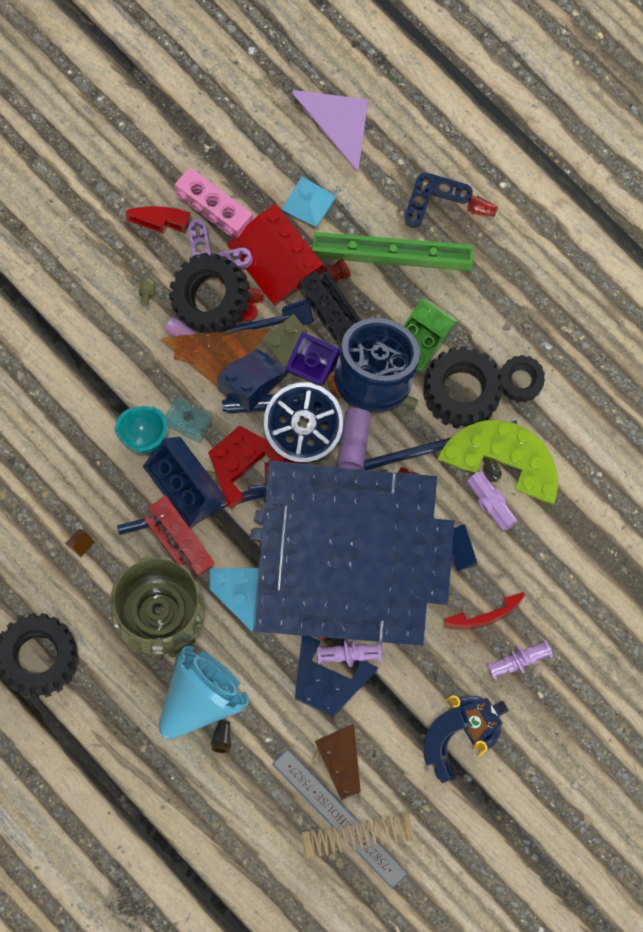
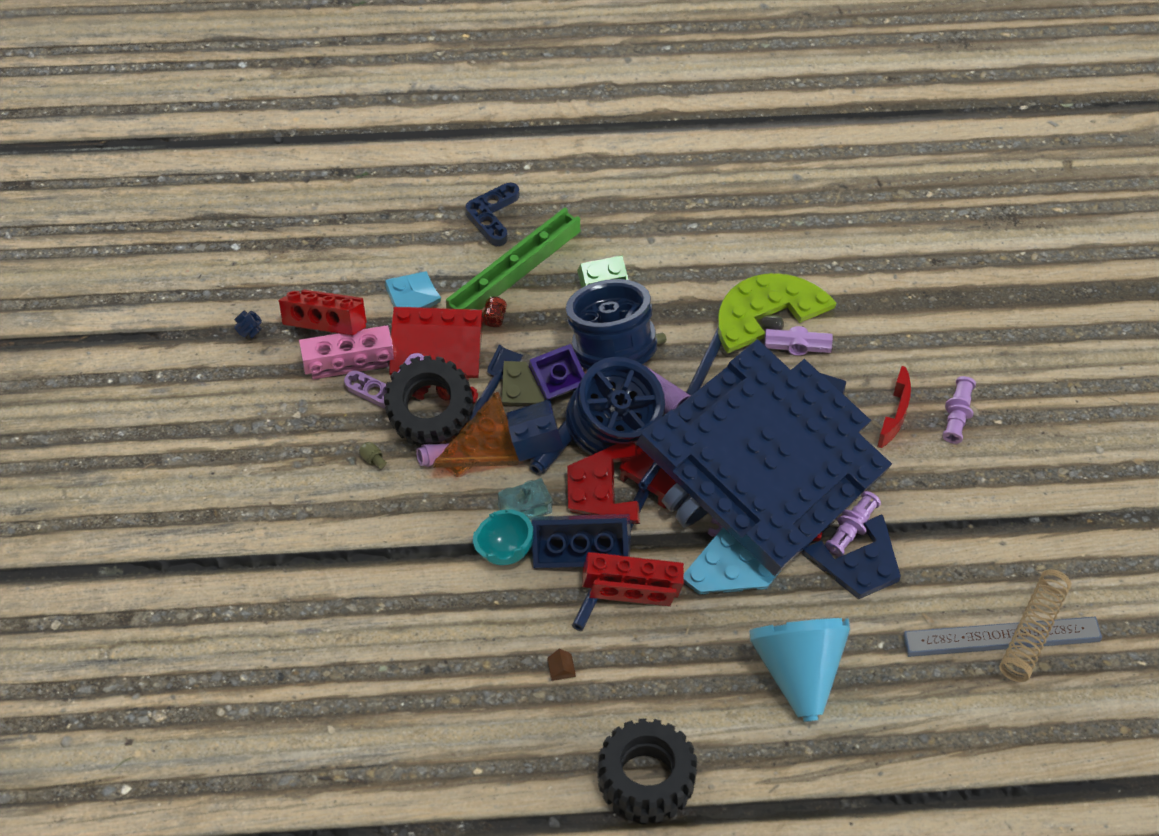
camera: 50 degrees left, 20 degrees down
olive wheel [111,556,205,660] -> none
red slope [126,206,191,234] -> none
dark brown cone [210,720,231,753] -> none
lavender tile [292,90,368,172] -> none
black brick [299,271,361,349] -> none
reddish brown wing [315,724,361,801] -> none
black tyre [423,346,503,428] -> none
dark blue arch [424,706,471,783] -> none
torso [445,695,509,757] -> none
clear red cone [467,195,498,217] -> none
black tyre [501,355,545,403] -> none
none -> dark blue gear [234,310,262,338]
none -> red brick [279,289,367,336]

